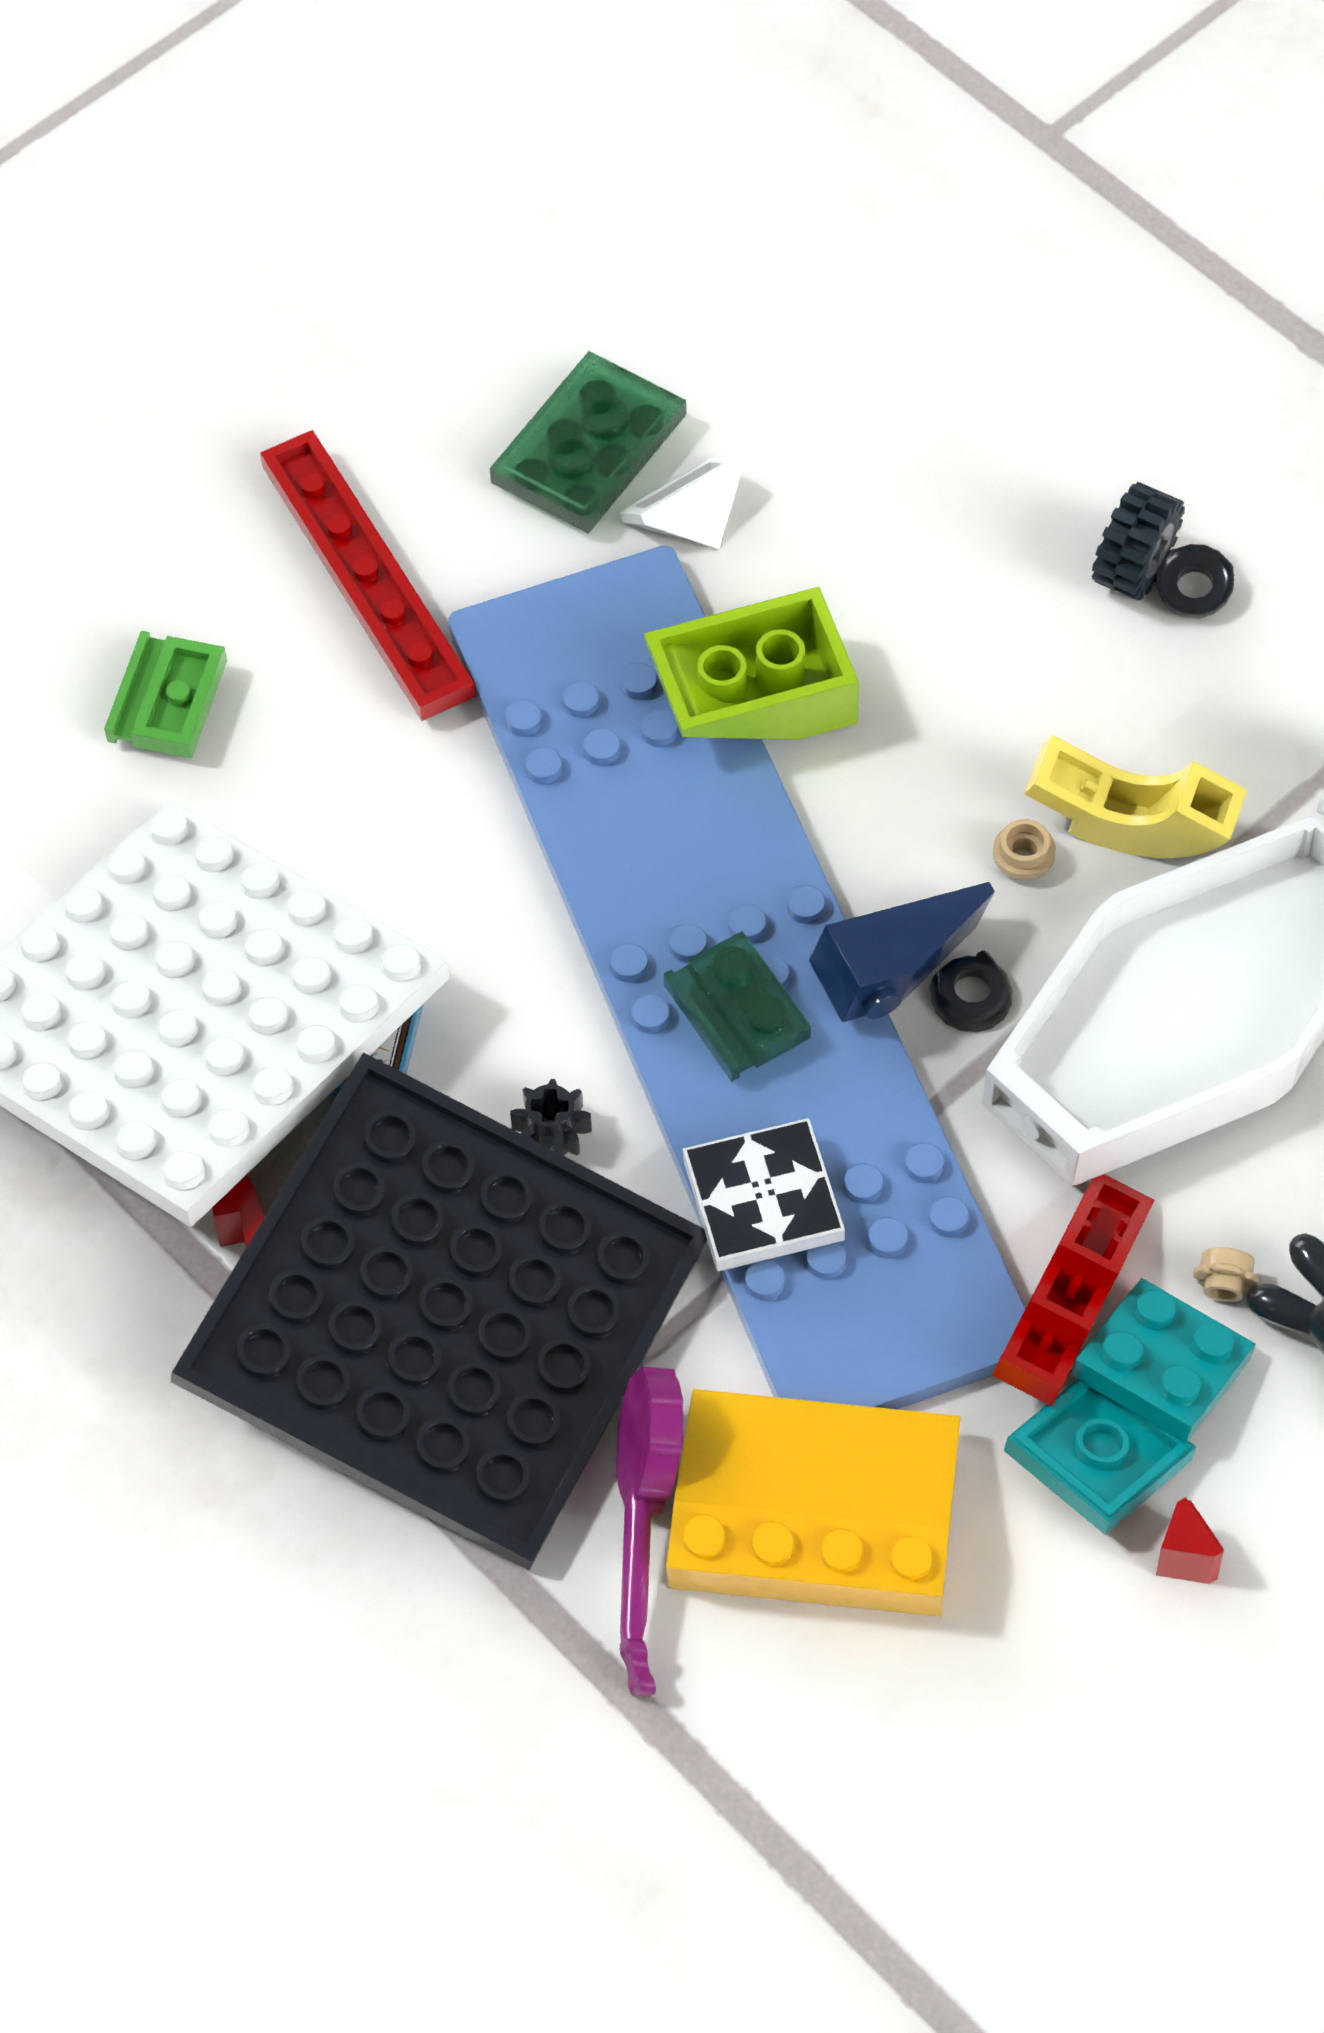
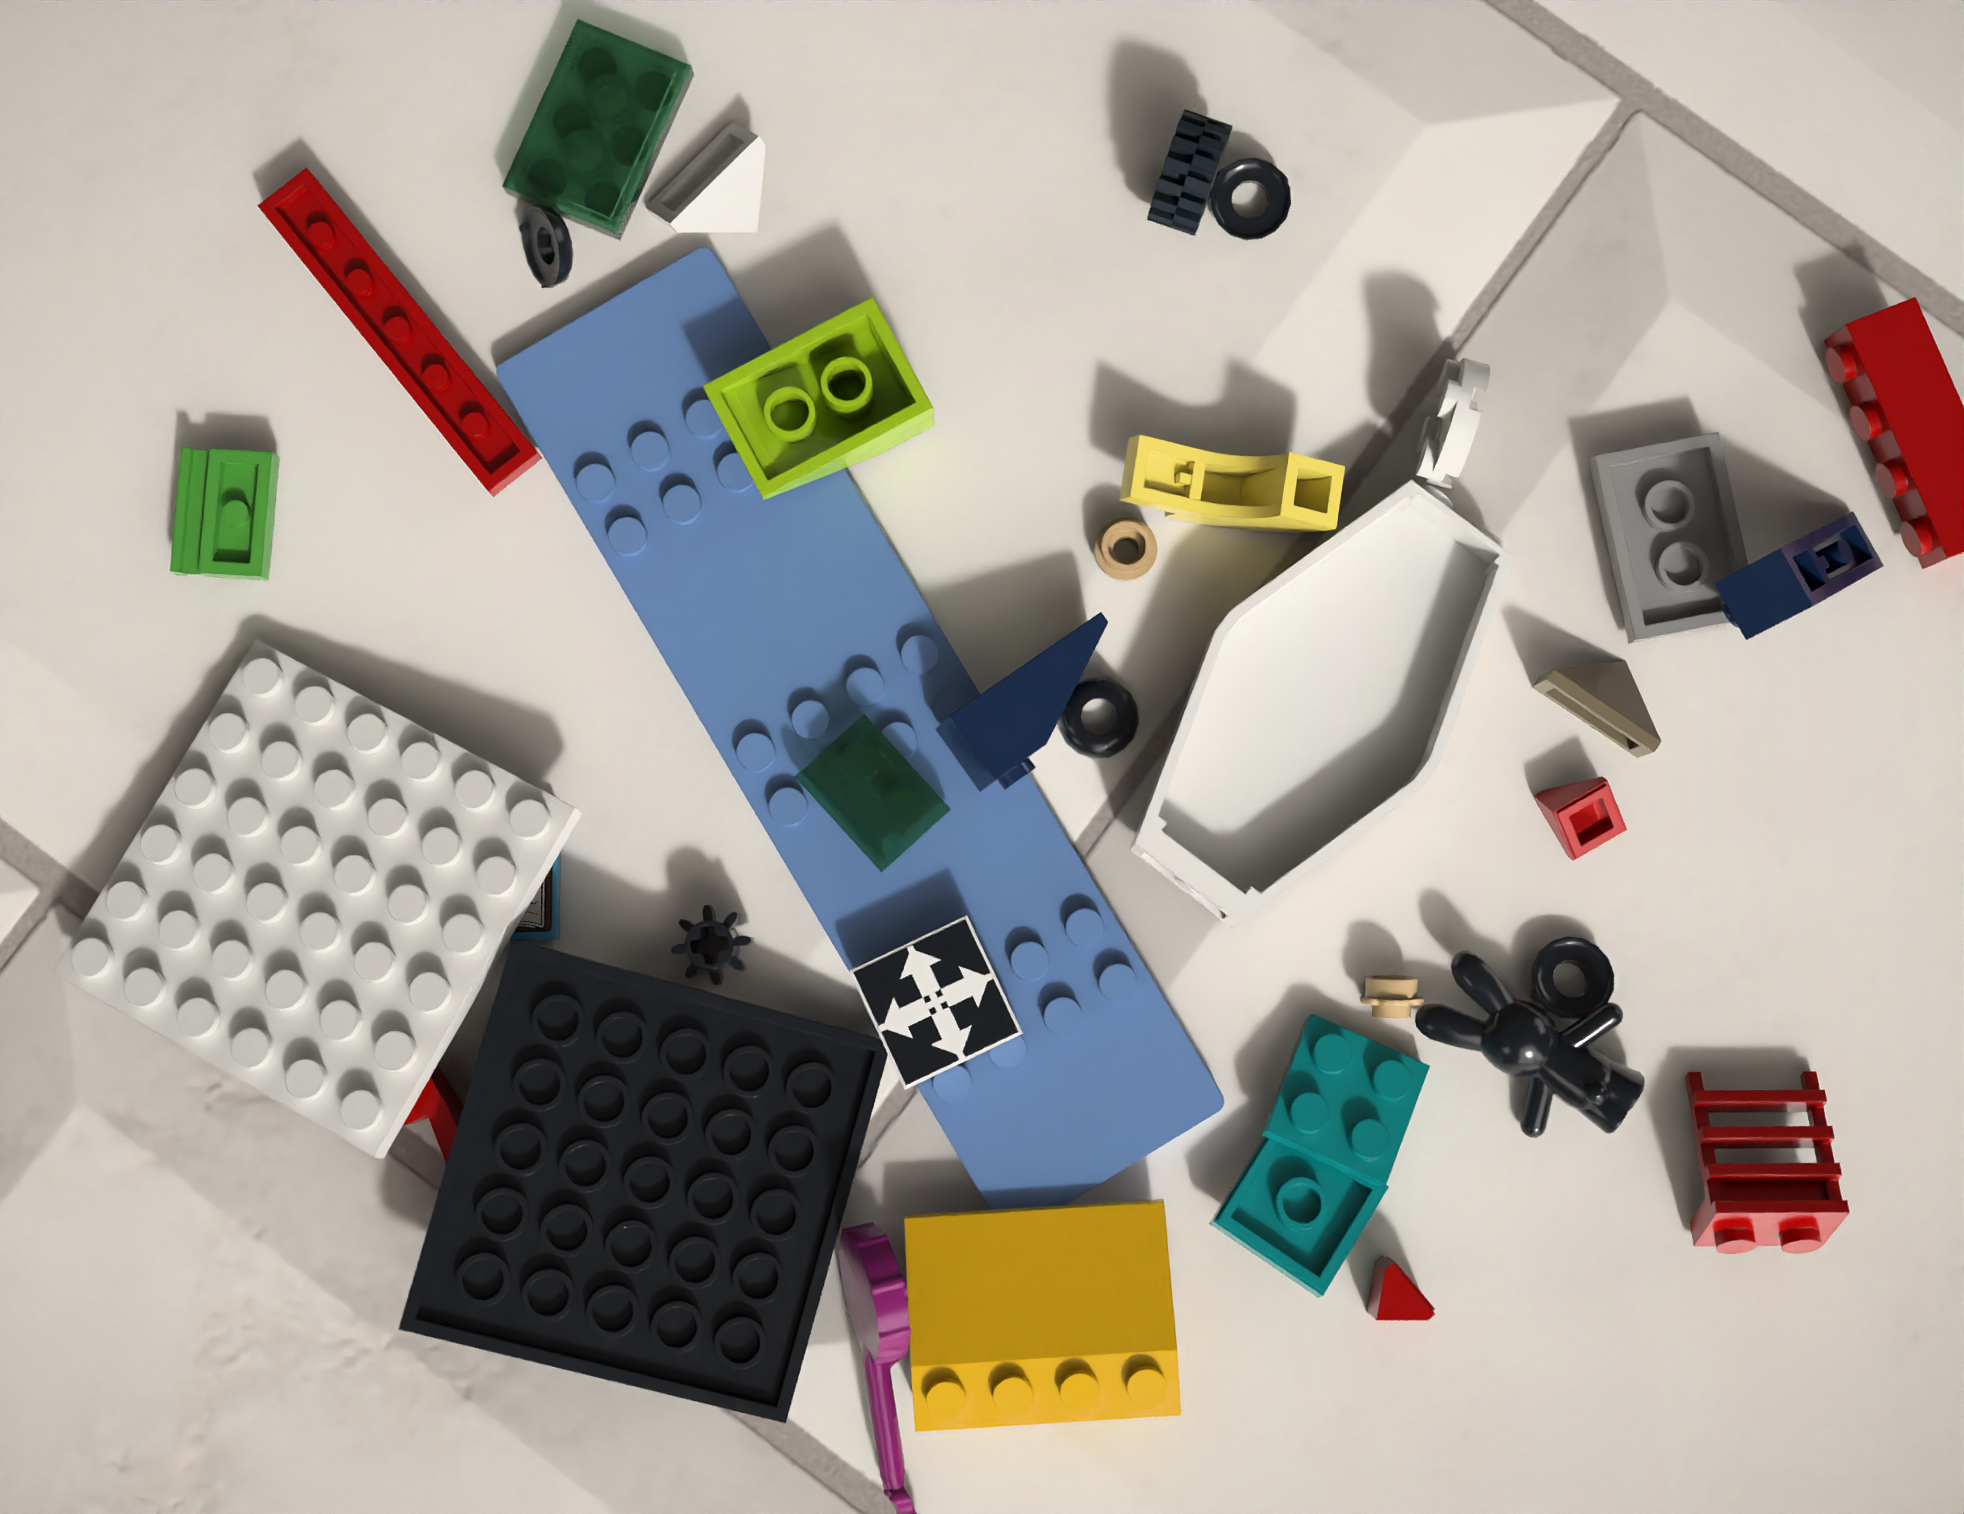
camera: 10 degrees left, 25 degrees up
red slope [992,1174,1155,1406] -> none
none -> black piece [519,205,573,288]

